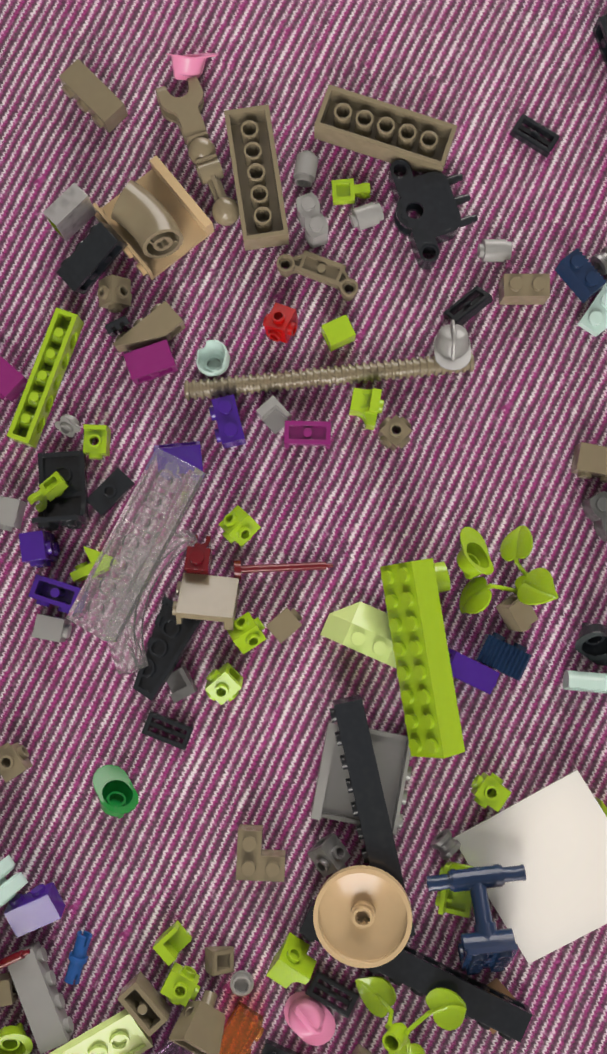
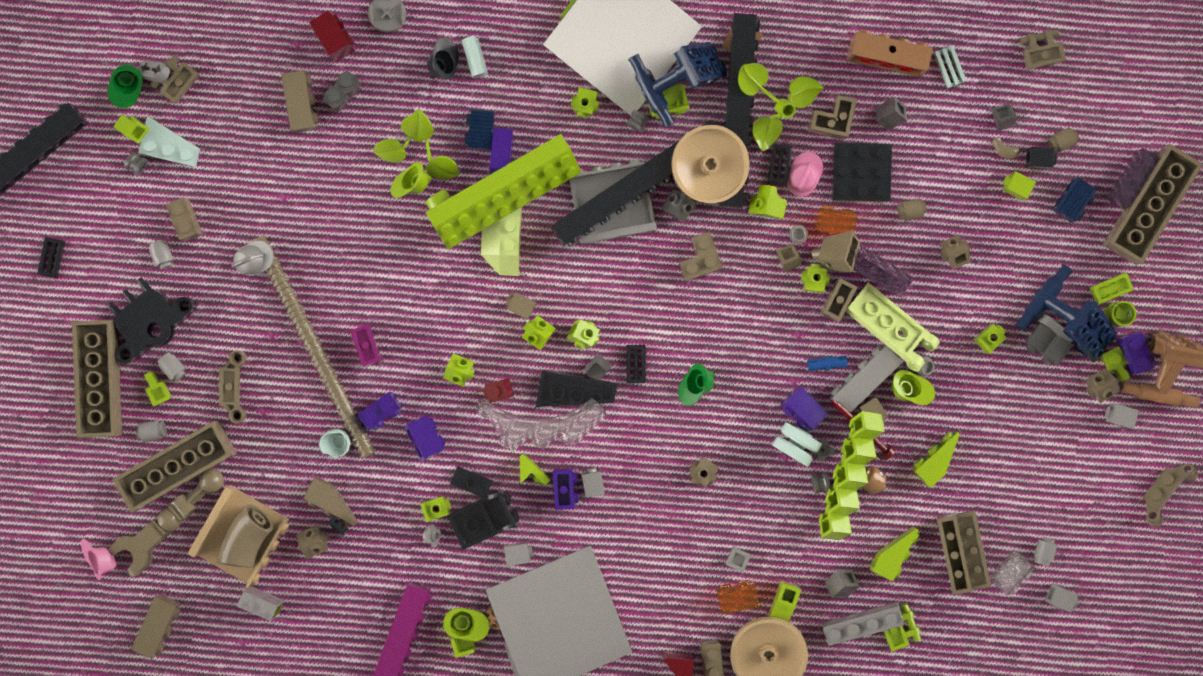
camera: 110 degrees left, 5 degrees up
lime brick [7,307,84,448] -> none
dark purple brick [19,530,60,568] -> none
lime plate [27,471,68,512] -> none
black brick [56,221,128,294] -> none
clear brick [66,447,206,642] -> none
magenta panel [123,339,178,385] -> none
lime panel [153,920,192,966] -> none
panel [172,573,239,630] -> none
dark red piece [233,560,333,582] -> none
light grey panel [256,395,292,434] -> none
red brick [263,302,299,343] -> none
light grey brick [296,192,328,249] -> none
lime panel [321,315,356,352] -> none
lime brick [349,388,384,430] -> none
dark tan brick [378,415,412,452] -> none
black tile [443,286,493,325] -> none
dark tan brick [496,594,538,632] -> none
dark blue brick [555,248,606,303] -> none

